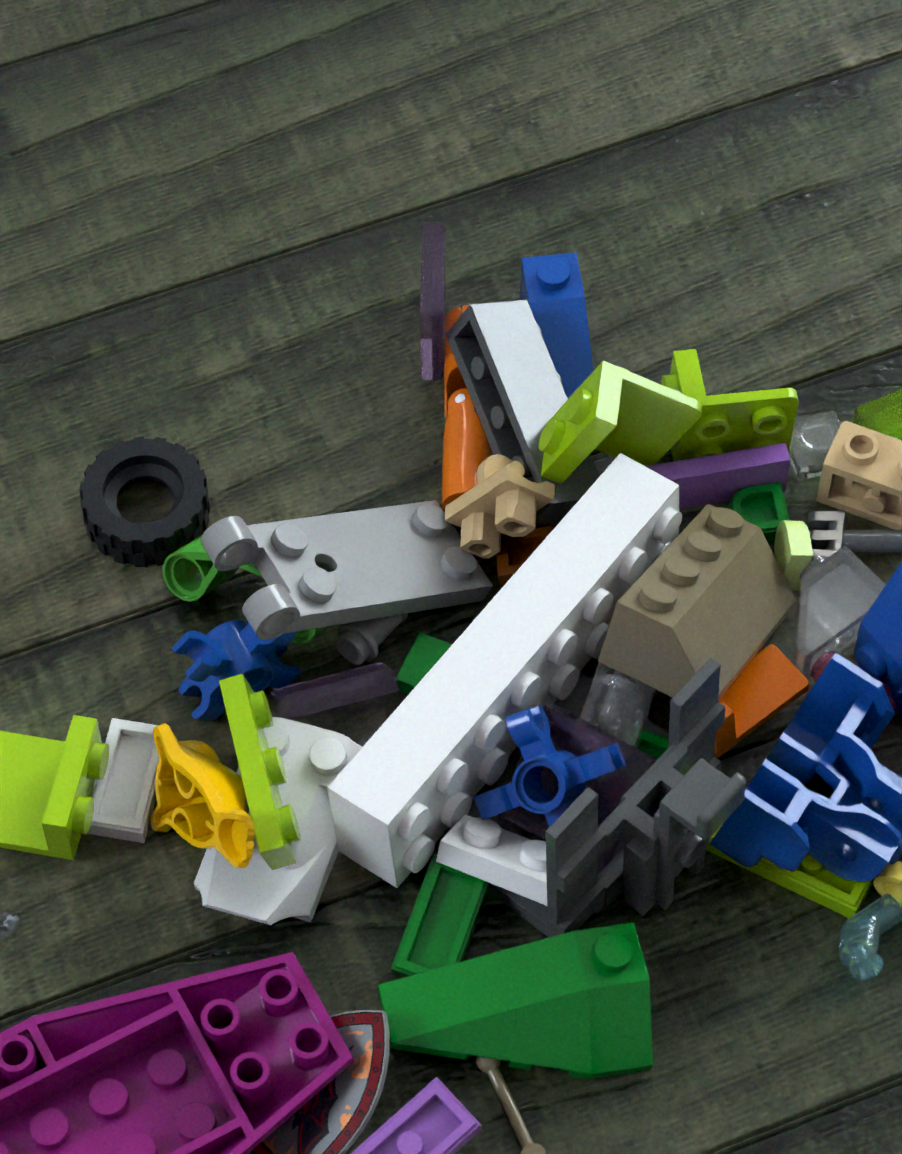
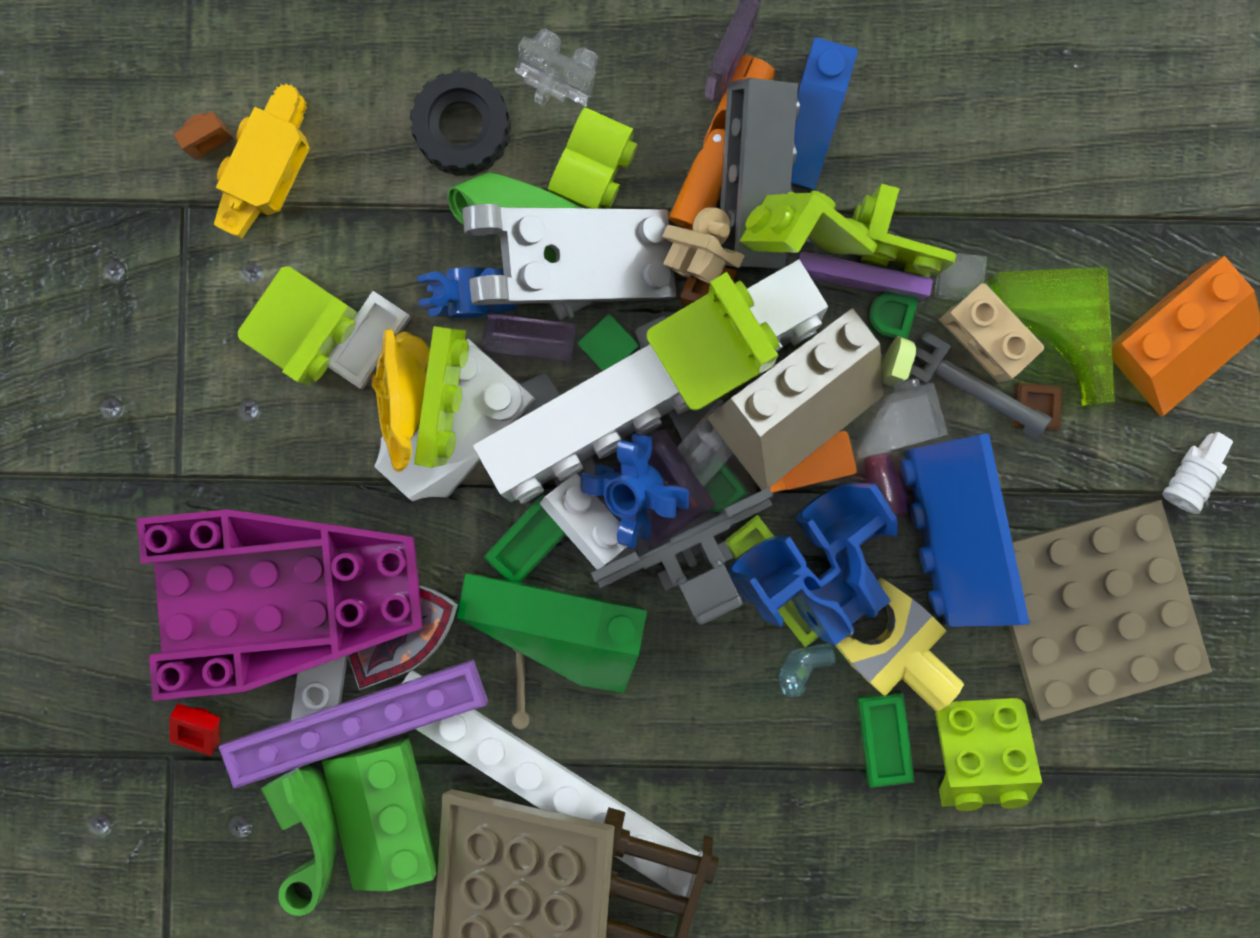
camera: 25 degrees right, 30 degrees up
none -> clear hips [515,28,598,107]
none -> lime brick [548,107,638,209]
none -> lime bracket [647,272,780,411]

